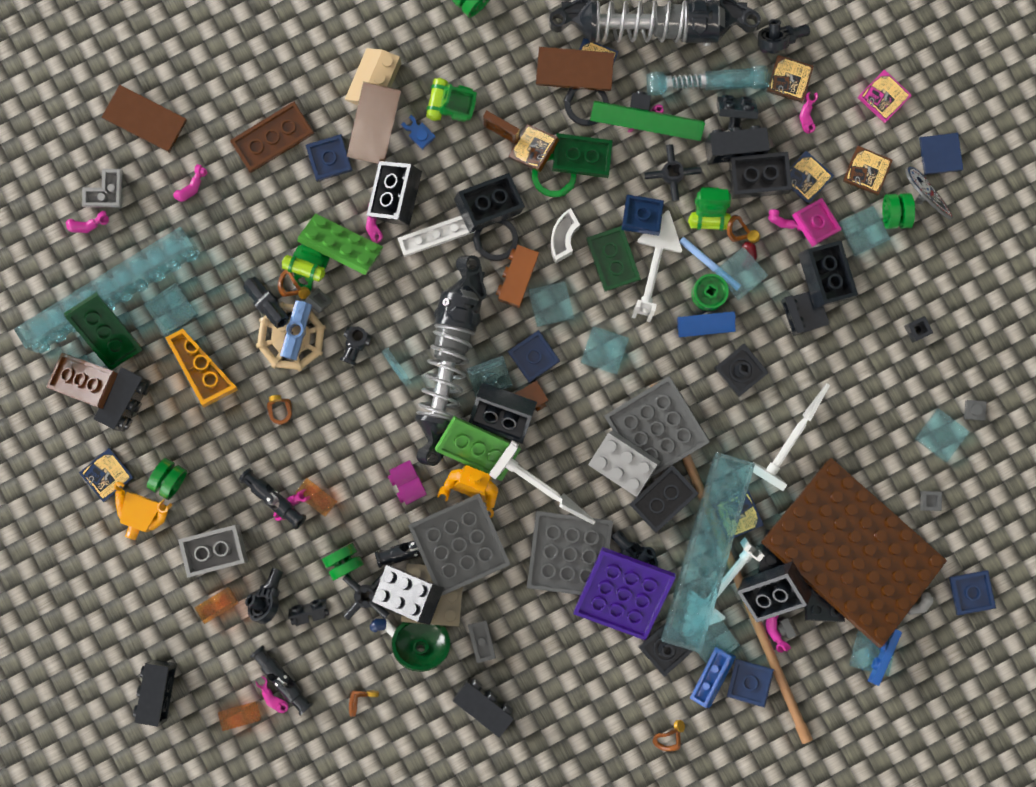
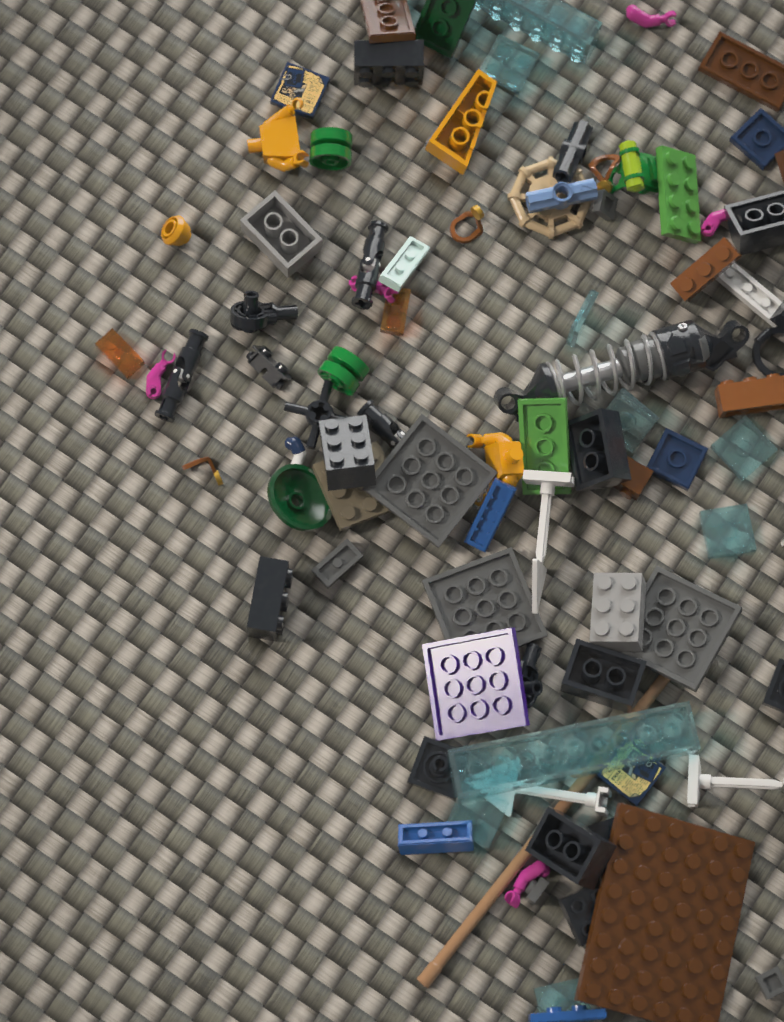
camera: 60 degrees right, 10 degrees down
black brick [133,660,177,727] -> none
clear orange plate [194,587,239,624] -> none
black connector [340,326,373,366] -> none
magenta brick [388,460,428,505] -> none
dark orange piece [653,720,685,751] -> none
dark blue tile [727,659,775,708] -> none
none -> light orange cone [161,215,191,246]
none -> light aqua tile [378,236,430,292]
none -> blue plate [464,478,517,552]
none -> dark orange brick [670,237,742,302]

